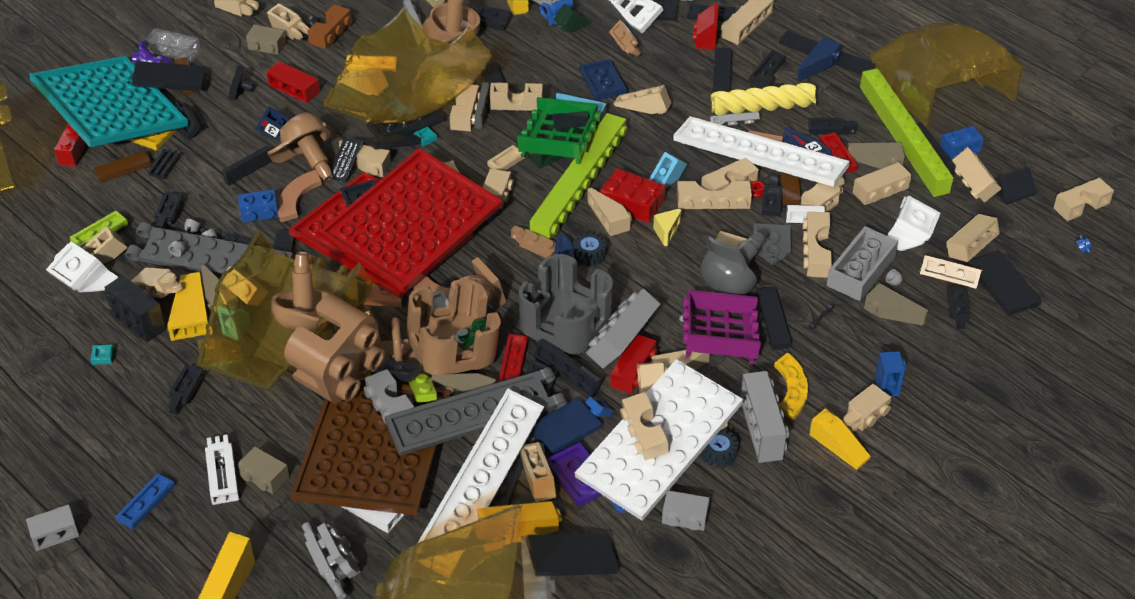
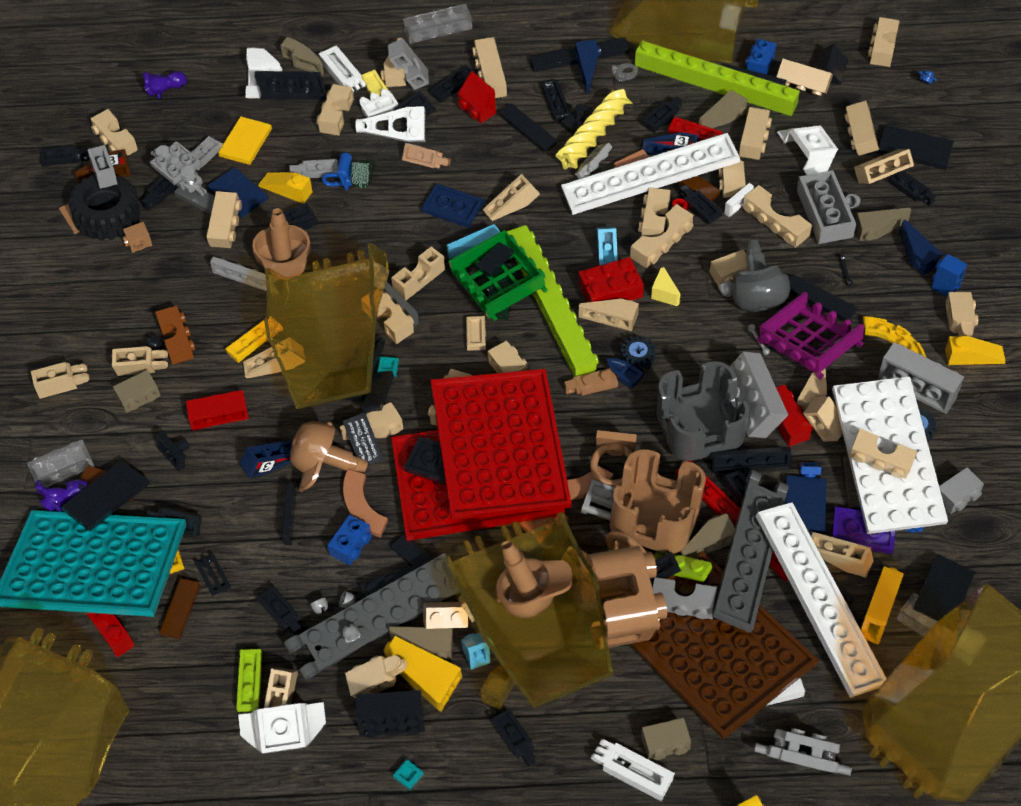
camera: 45 degrees left, 10 degrees up
dark green plate [454,318,486,350] -> none
dark grey tile [754,223,791,265] -> none
none -> clear piece [612,63,638,82]
none -> dark blue slope [899,220,943,275]

